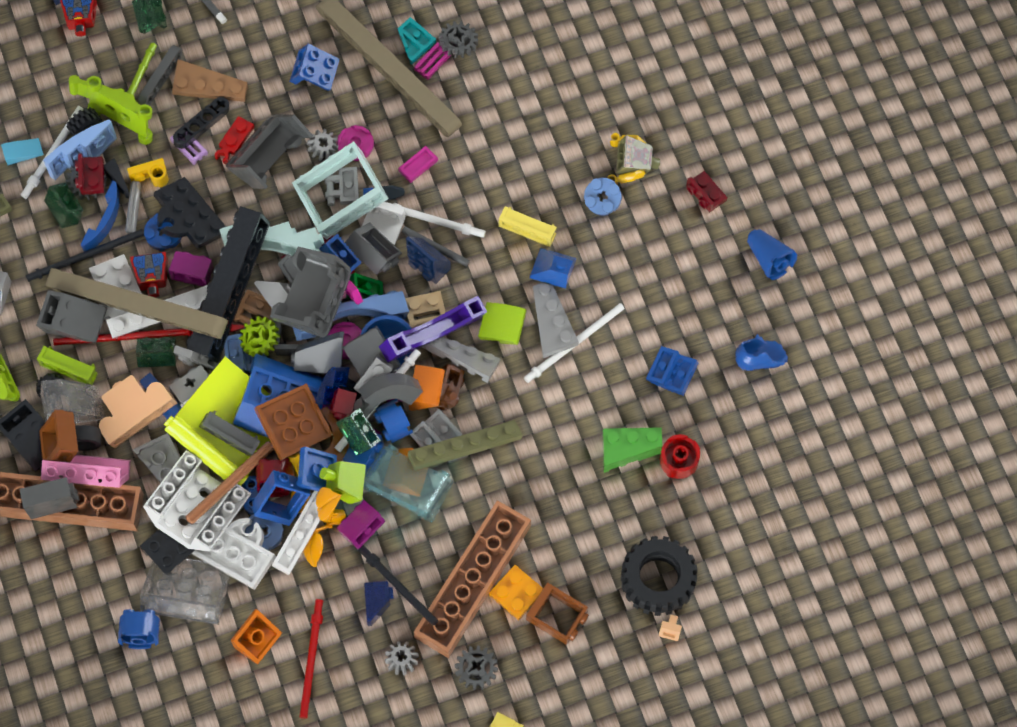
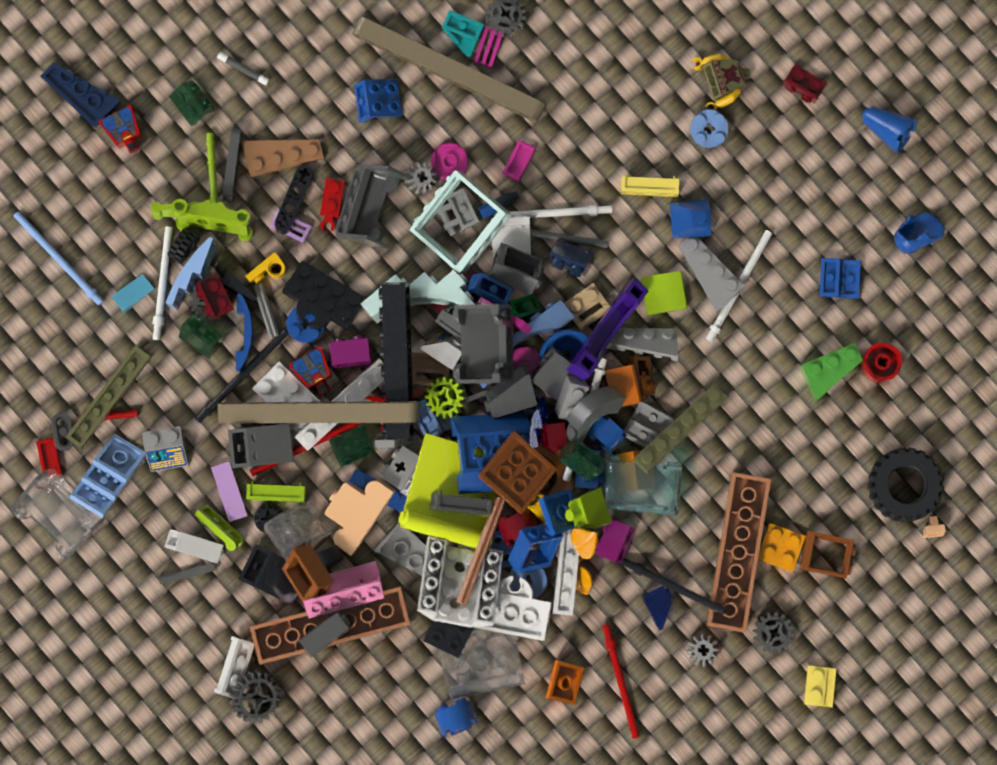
camera: 15 degrees left, 15 degrees up
none -> lavender tile [211,462,248,522]

